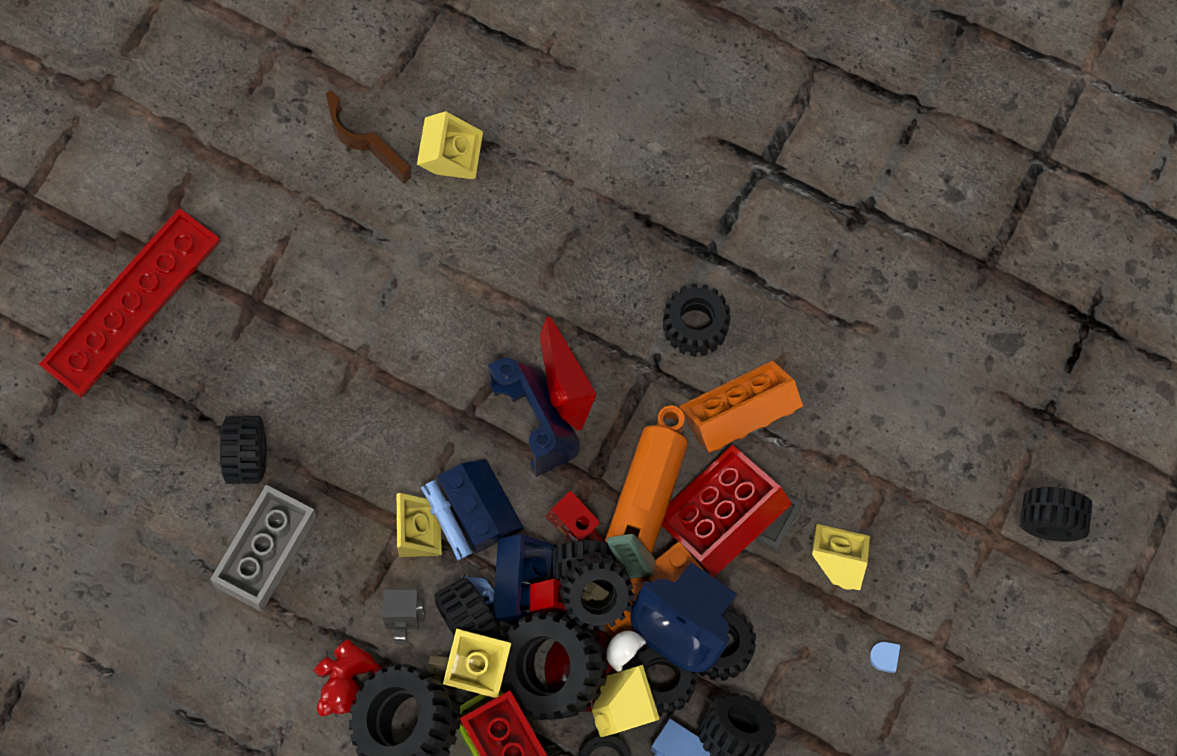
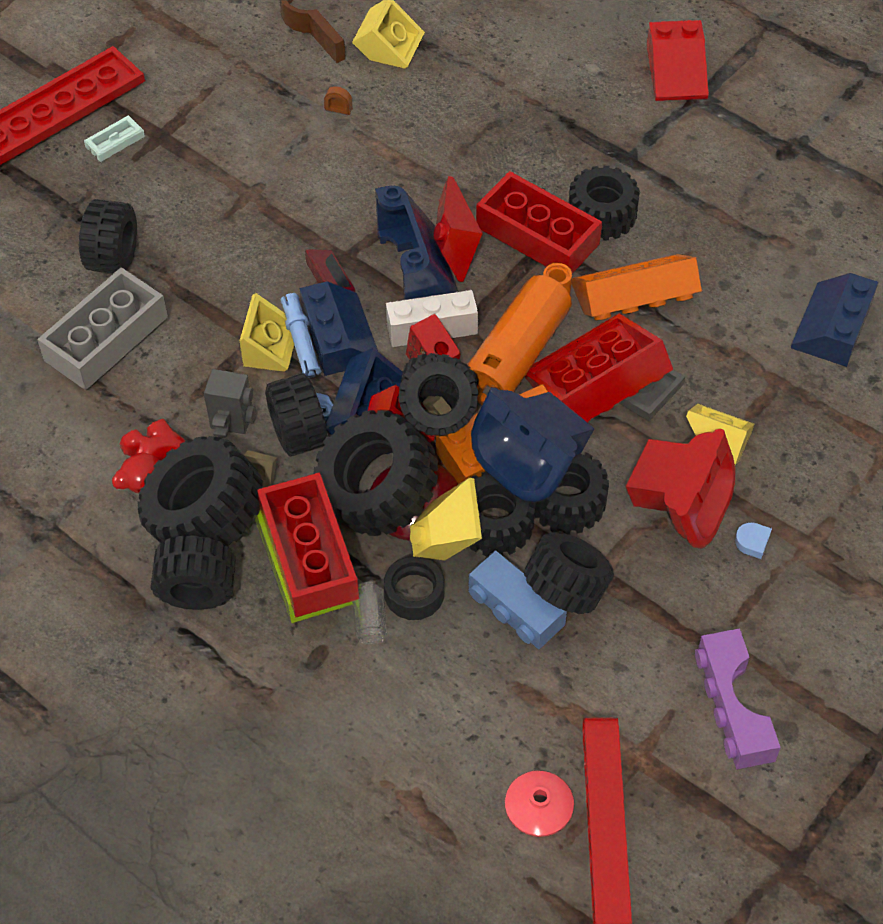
camera: 15 degrees right, 15 degrees down
light yellow slope [443,629,512,698] -> none
white hair [606,630,646,672] -> none
sand green slope [607,534,656,579] -> none
none -> light aqua tile [84,116,145,162]
none -> dark red slope [305,249,355,292]
none -> dark orange tile [324,86,353,115]
none -> white brick [386,290,478,347]
none -> red brick [476,171,602,274]
none -> red piece [625,429,736,549]
none -> red slope [646,20,708,101]
none -> dark blue slope [791,273,879,367]

